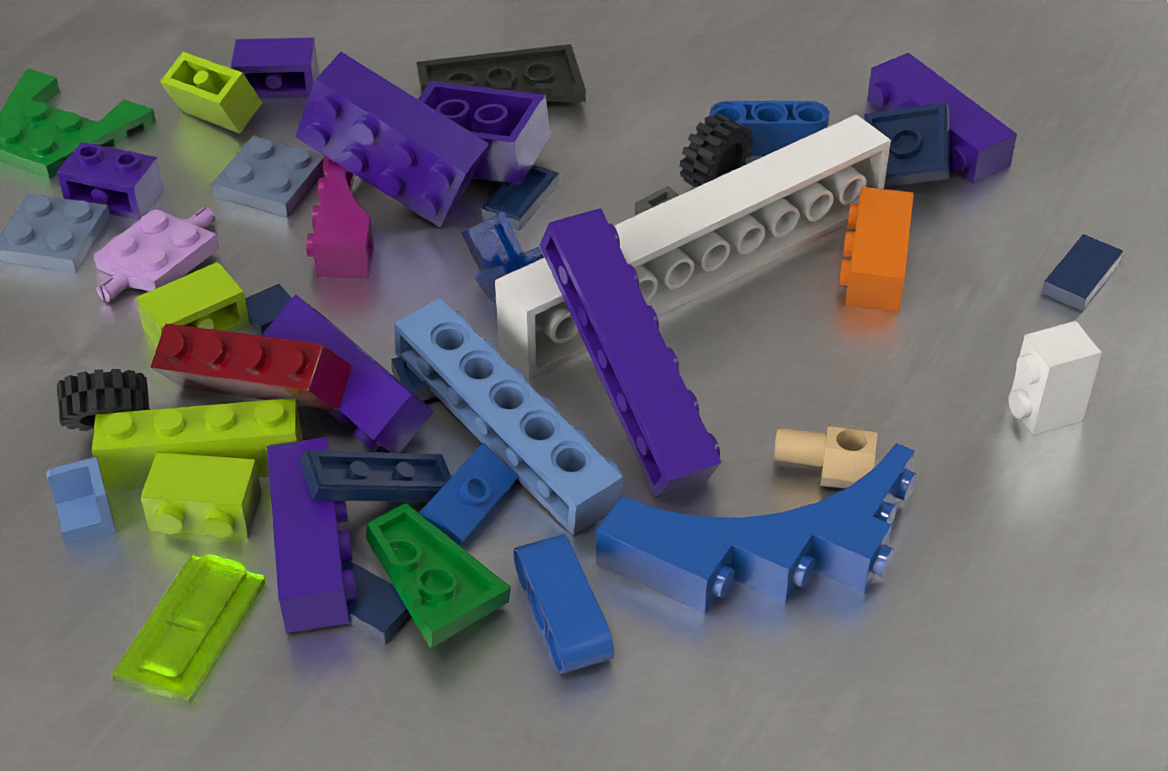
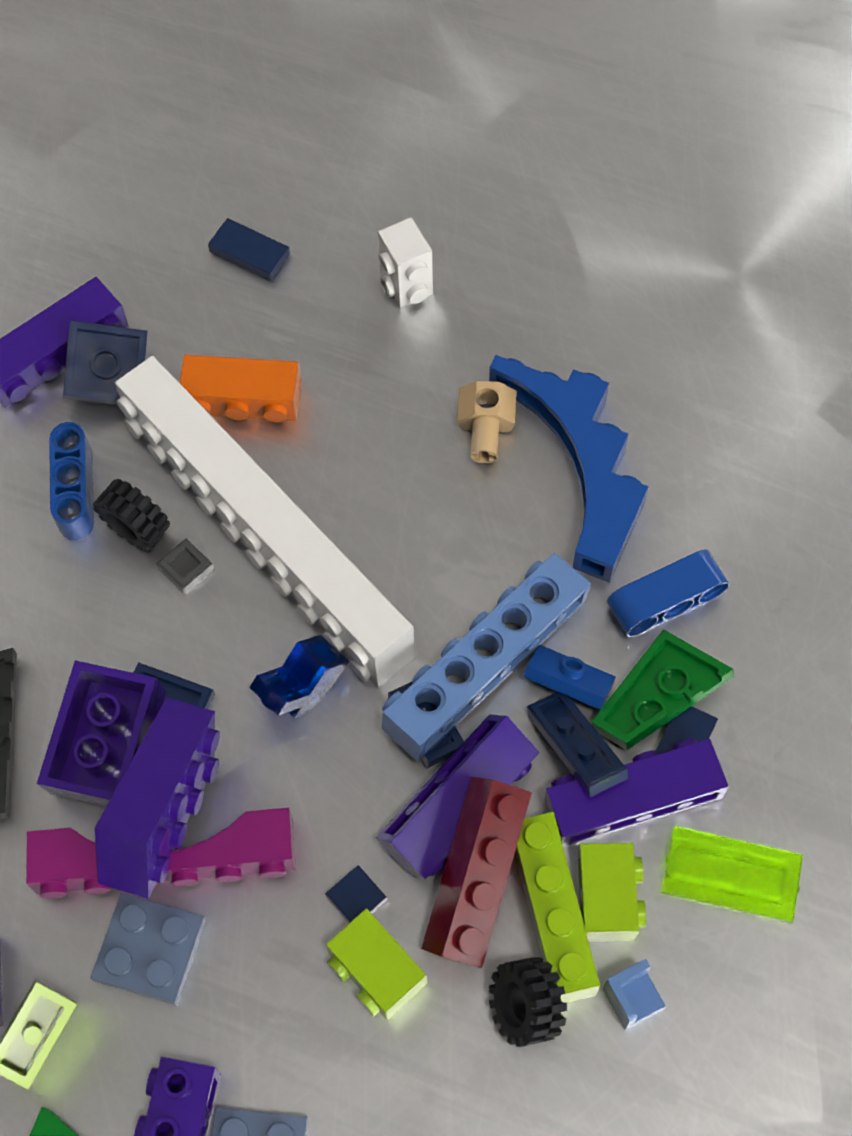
camera: 95 degrees left, 20 degrees up
lavender plate [93,206,220,302] -> none
dark purple brick [539,208,722,499] -> none

